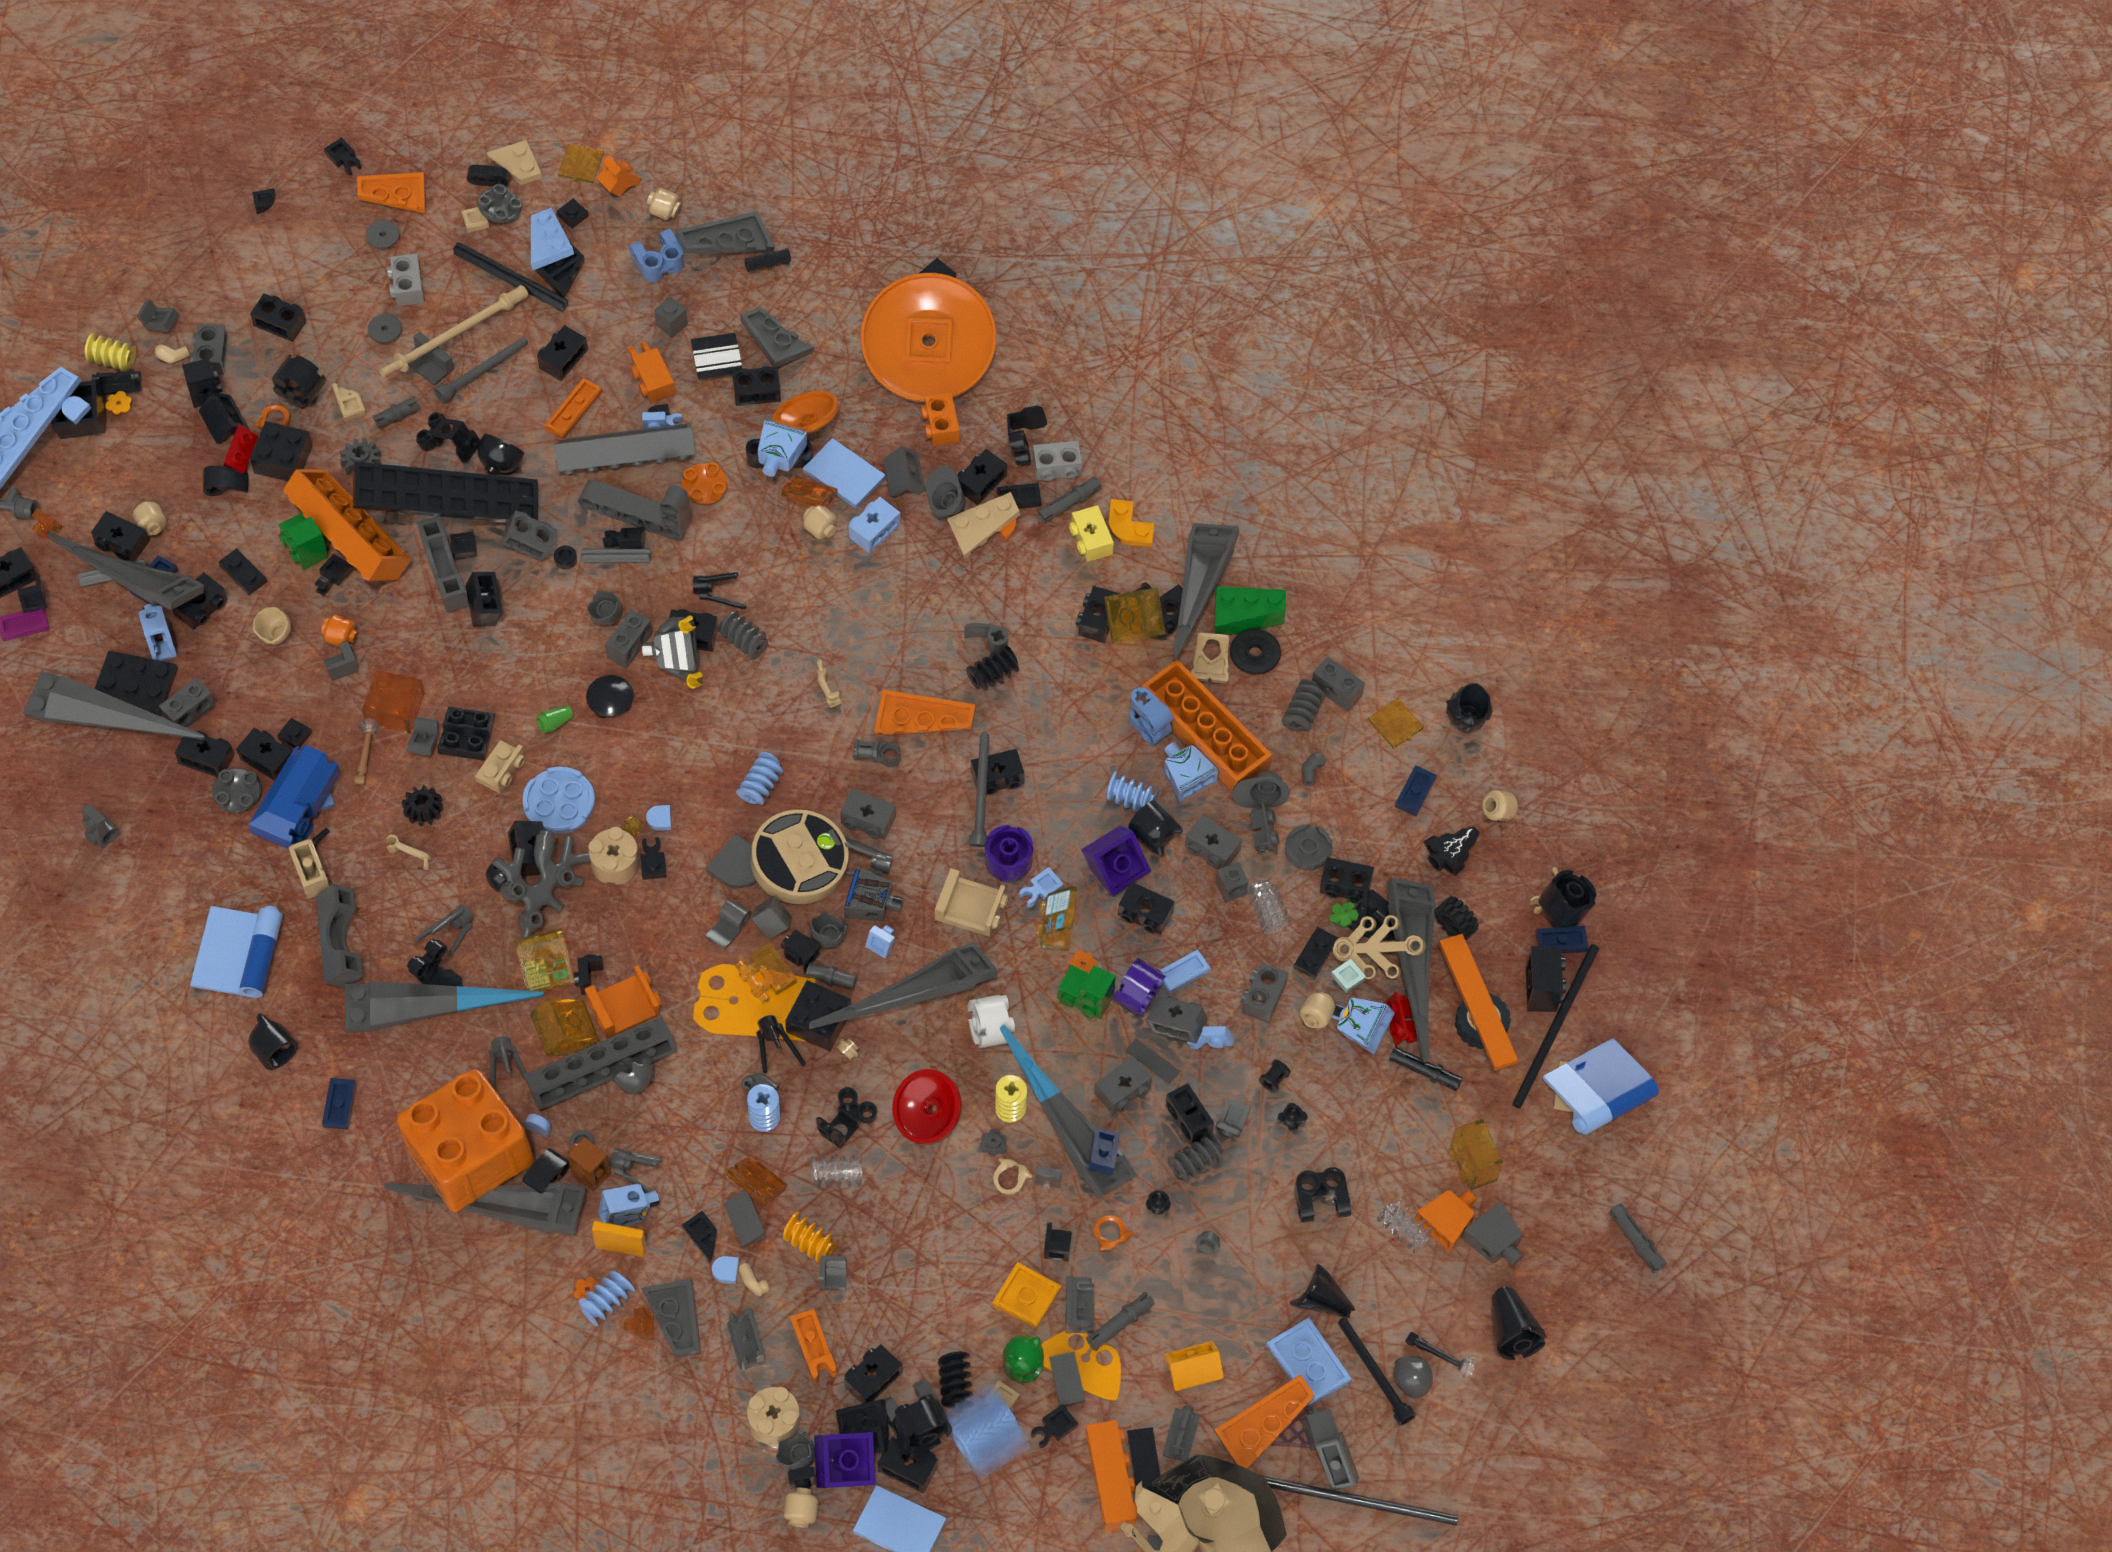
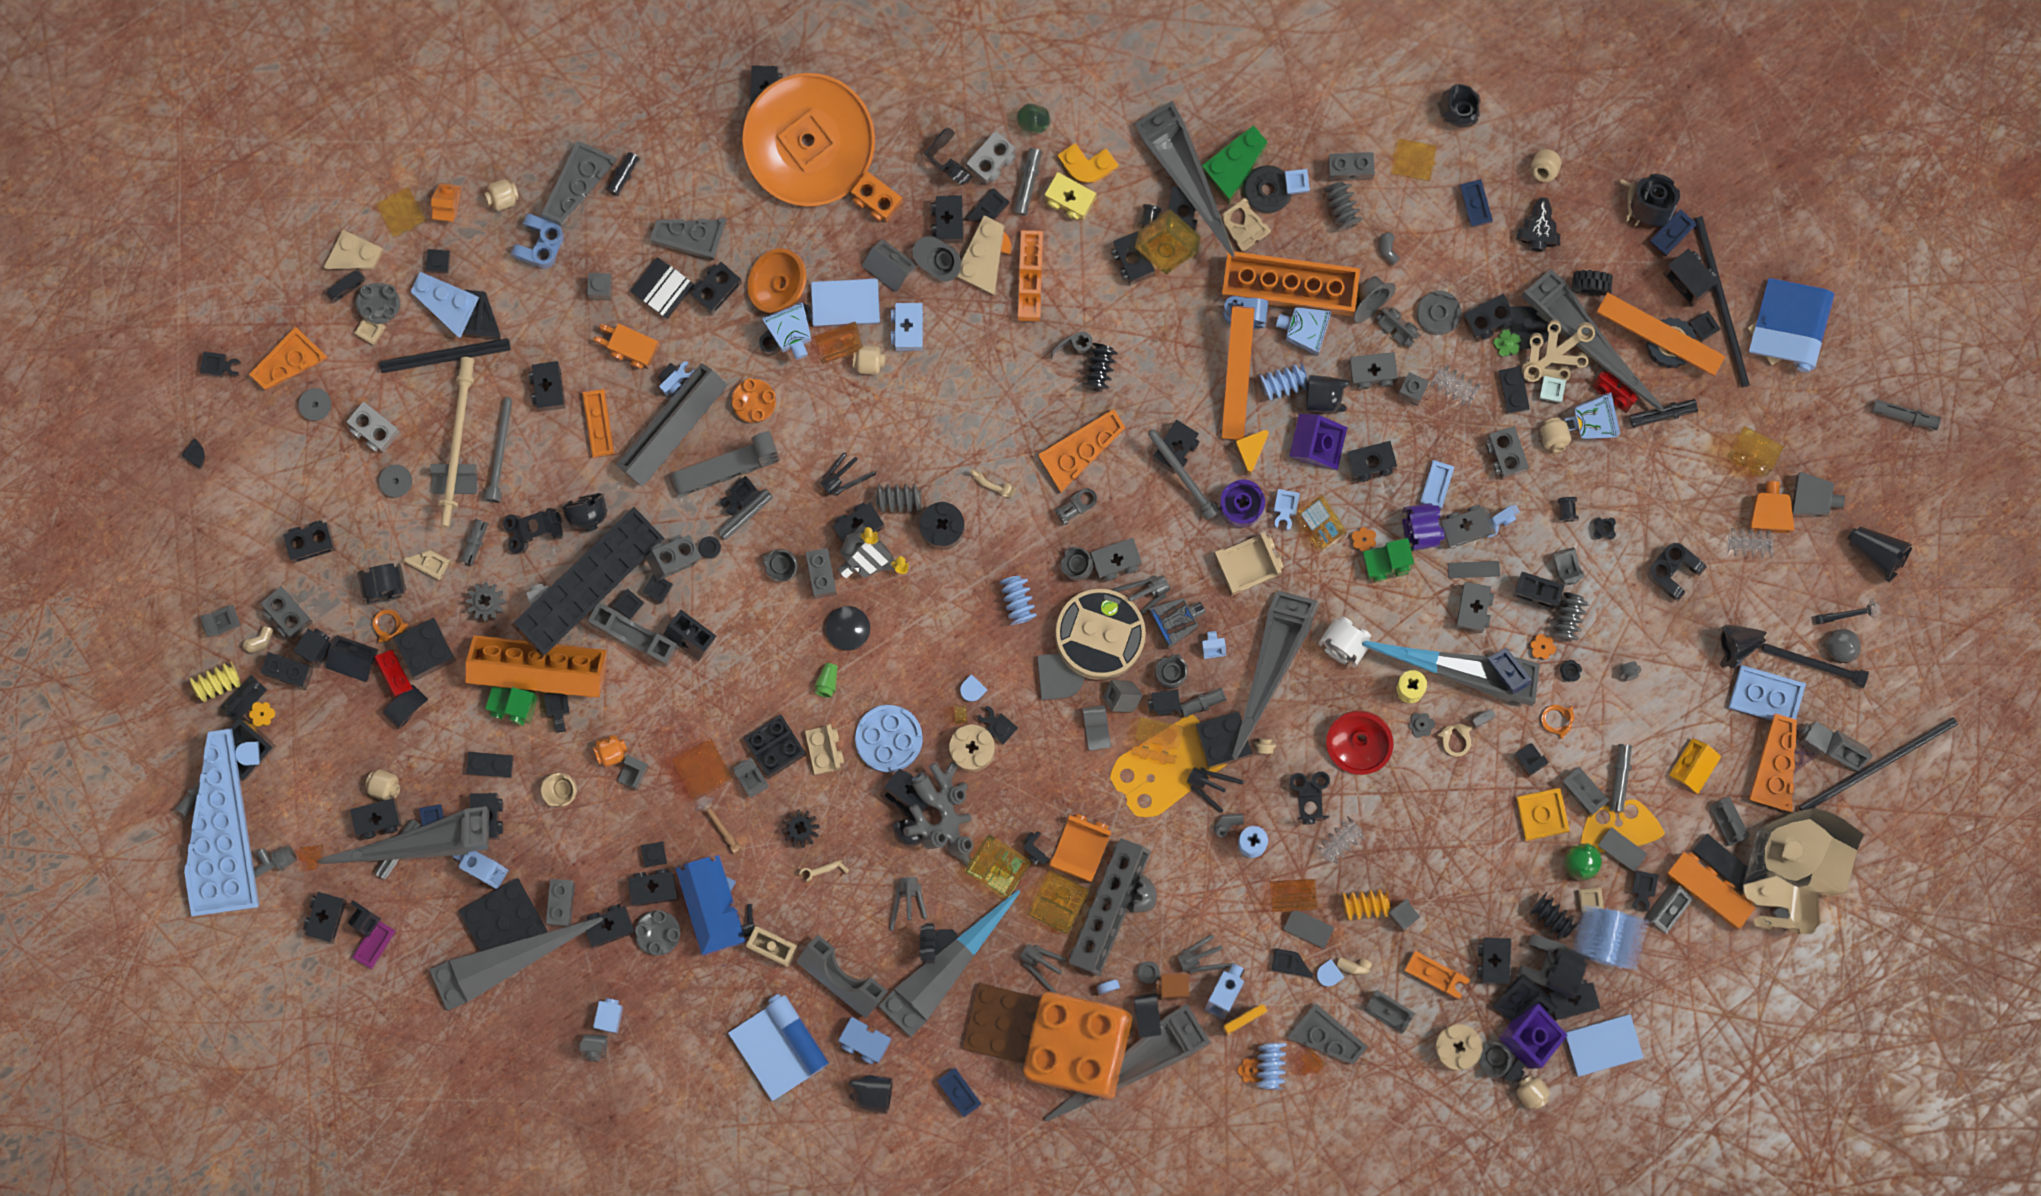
camera: 35 degrees left, 20 degrees up
none -> black brick [260,652,314,690]
none -> light blue brick [593,998,623,1033]
none -> black plate [643,574,674,604]
none -> medium blue brick [839,1017,892,1065]
none -> black brick [920,501,965,550]
none -> reddish brown plate [963,983,1041,1064]
none -> clear green head [1017,103,1051,134]
none -> orange slope [1018,230,1043,322]
none -> dark grey hair [1060,546,1094,581]
none -> orange tile [1222,305,1255,440]
none -> light orange slope [1235,430,1269,475]
none -> light blue tile [1285,169,1310,195]
none -> orange plant [1530,634,1556,660]
none -> dark grey slope [1645,882,1694,934]
none -> black plate [1689,311,1721,342]

